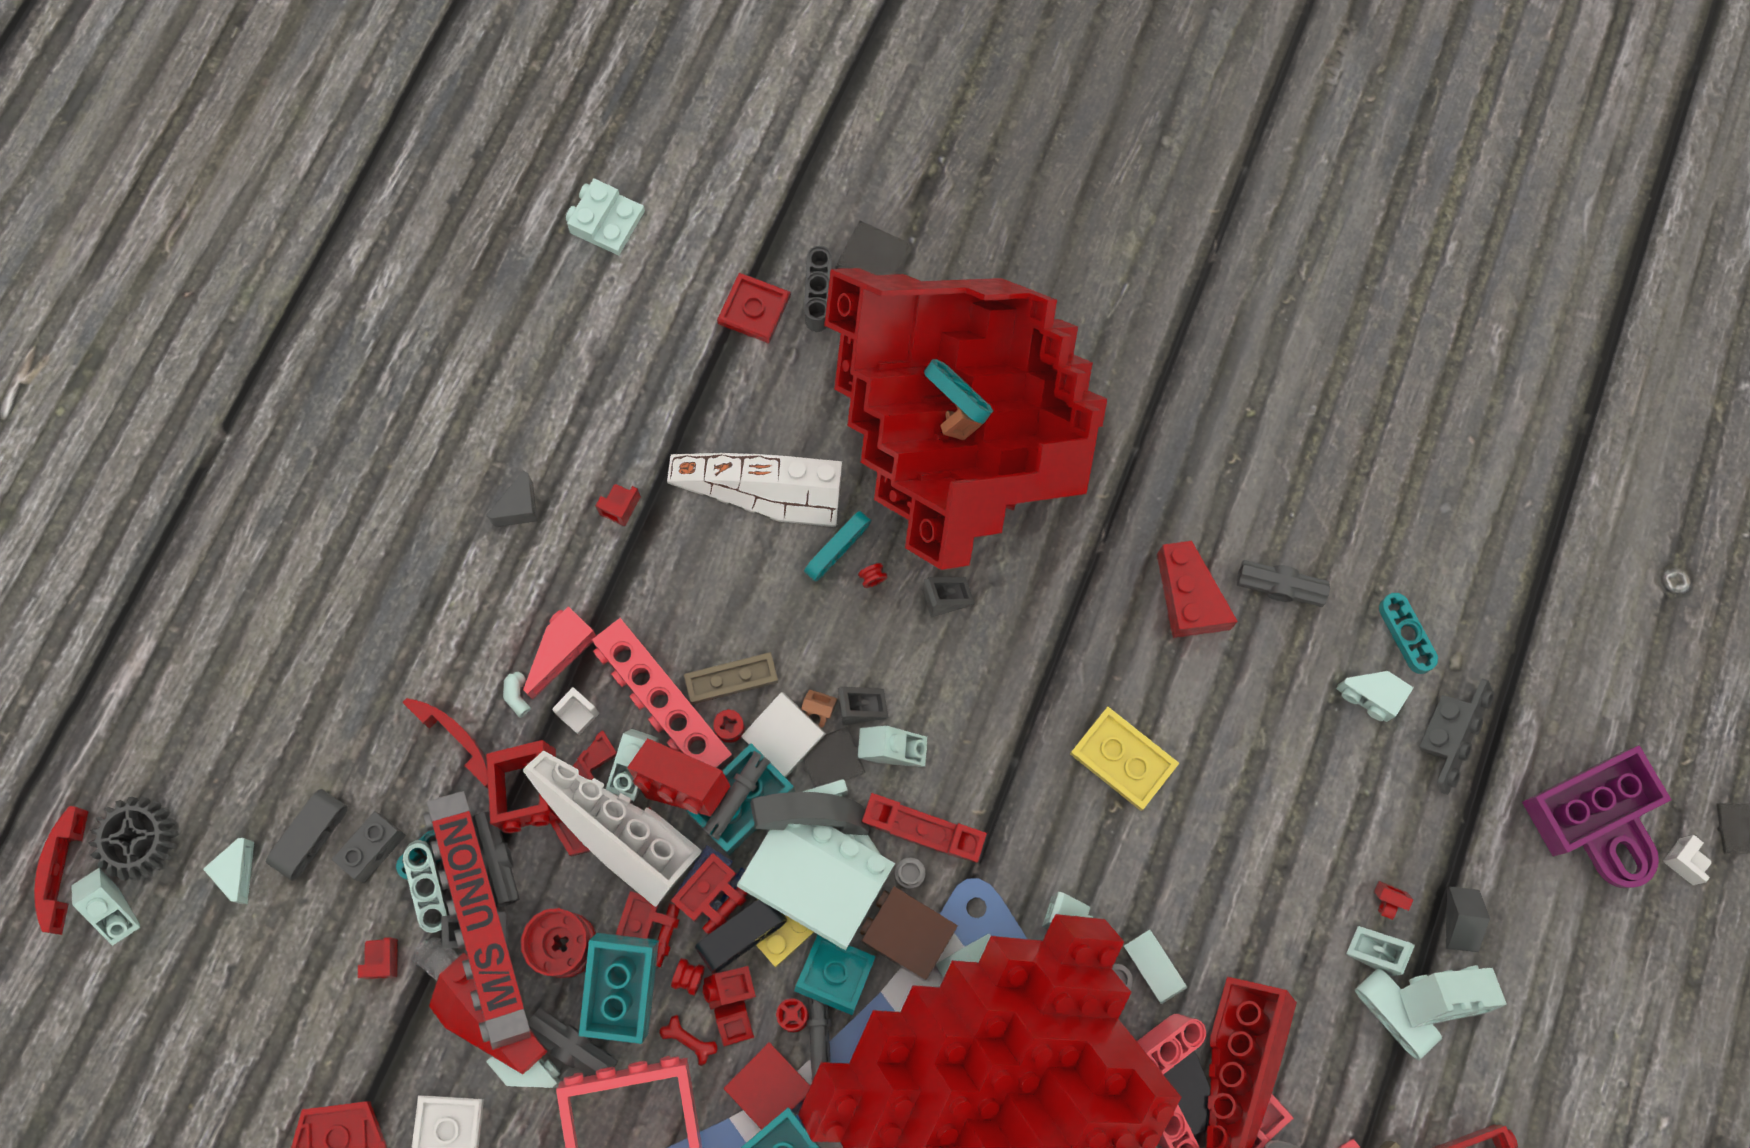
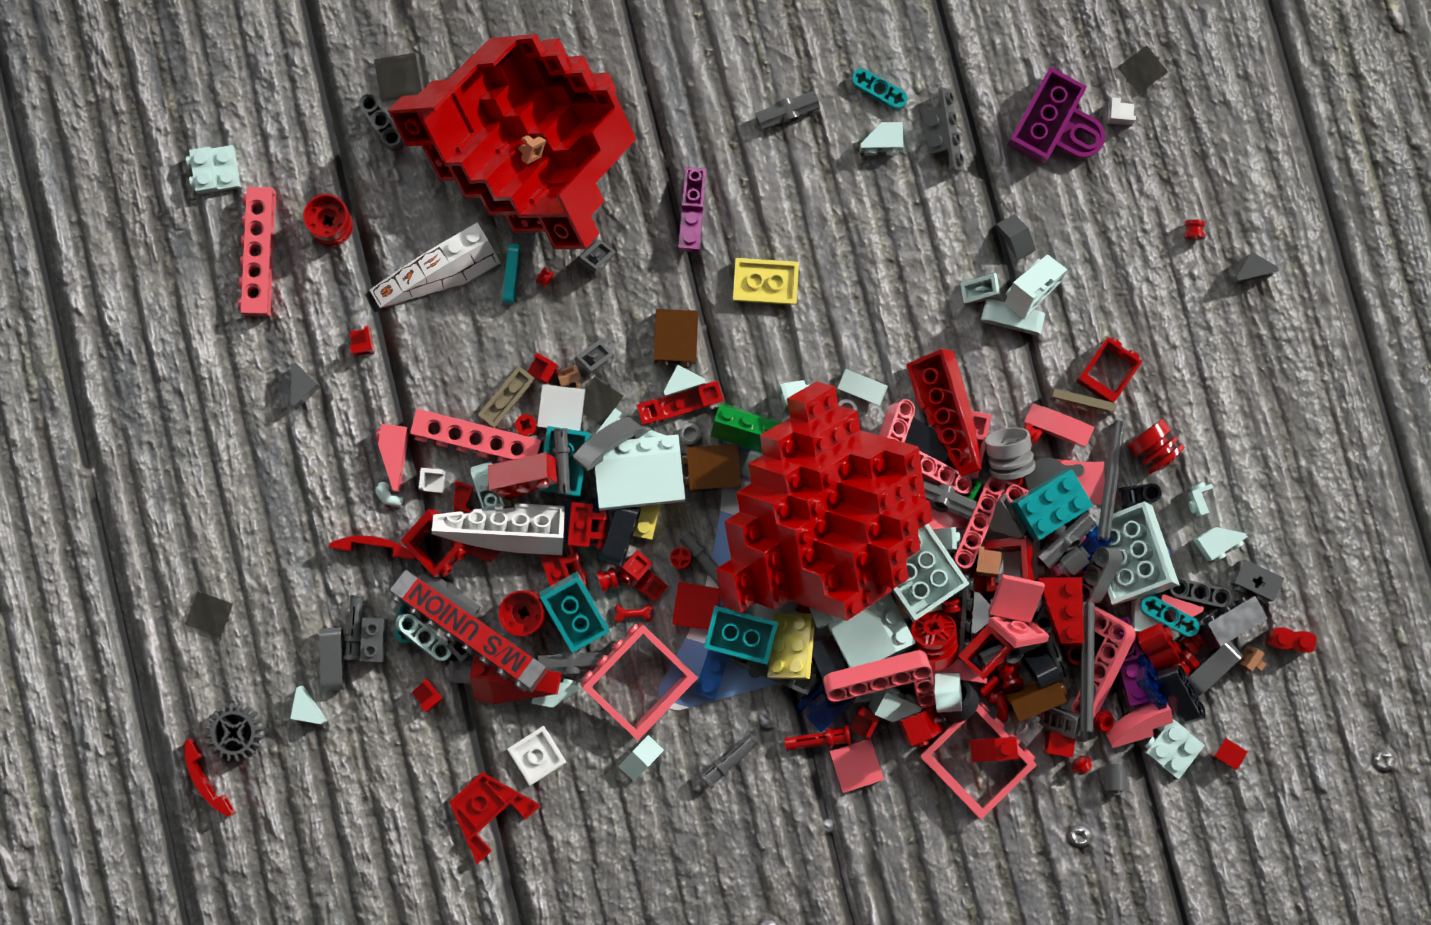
camera: 35 degrees left, 10 degrees up
light aqua slope [71,868,140,946] -> none
red tile [717,273,791,343] -> none
teal plate [794,934,876,1016] -> none
light aqua slope [858,726,927,767] -> none
teal beam [924,359,993,424] -> none
red wedge [1157,541,1238,638] -> none
red tile [1374,881,1414,920] -> none
none -> clear smoke piece [185,591,233,637]
none -> coral brick [238,187,276,317]
none -> red wheel [303,194,353,247]
none -> dark grey pin [343,595,364,661]
none -> red panel [527,352,559,384]
none -> reddish brown brick [653,309,698,367]
none -> light aqua slope [664,365,706,397]
none -> magenta slope [678,167,706,252]
none -> green slope [710,402,782,452]
none -> red wheel [1184,219,1206,240]

